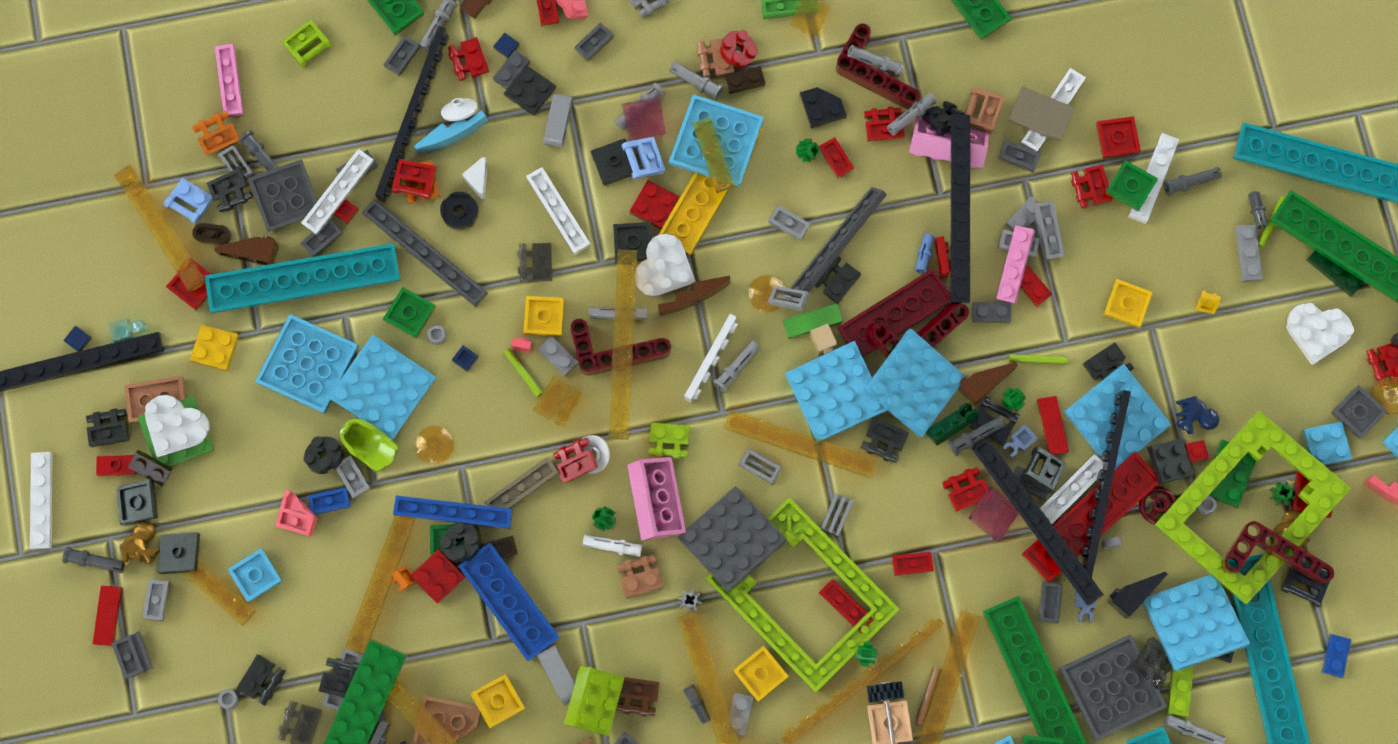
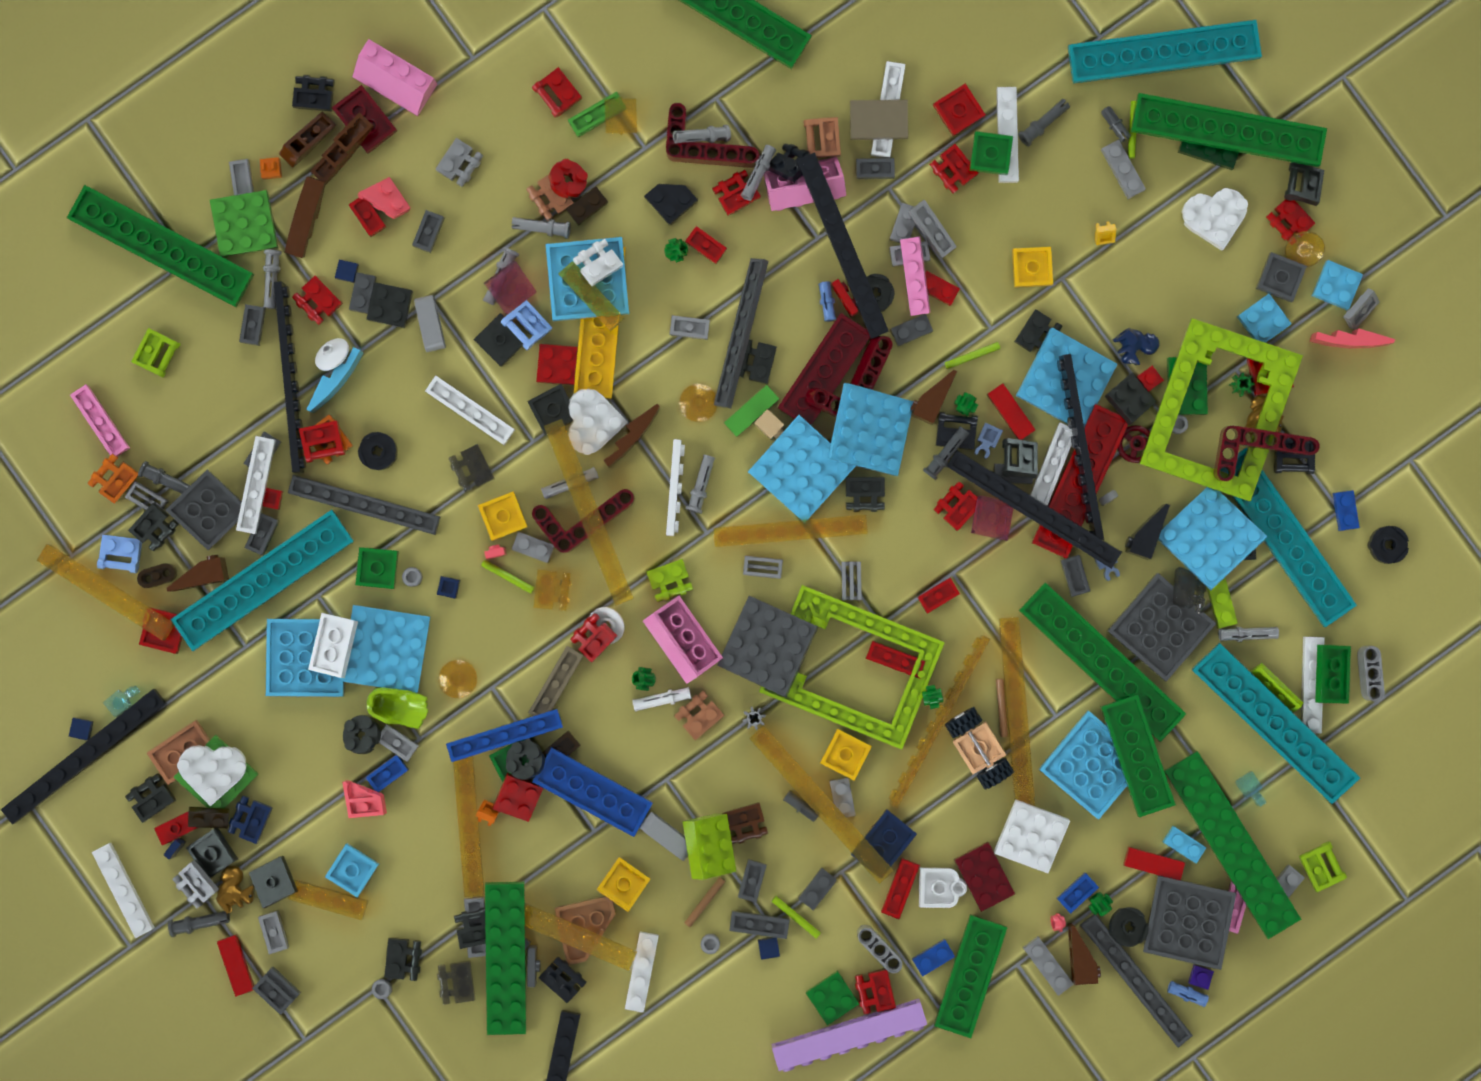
camera: 30 degrees left, 10 degrees up
yellow plate [190,324,239,371] -> none
white slope [462,157,488,199] -> none
light grey tile [768,285,810,311] -> none
dark green hinge [926,403,979,446] -> none
none -> dark blue tile [164,838,186,859]
none -> light grey plate [172,860,219,909]
none -> dark blue plate [227,795,273,844]
none -> white plate [308,613,358,678]
none -> white plate [573,239,623,286]
none -> pearl dark grey plate [867,274,895,312]
none -> black plate [1367,526,1409,564]

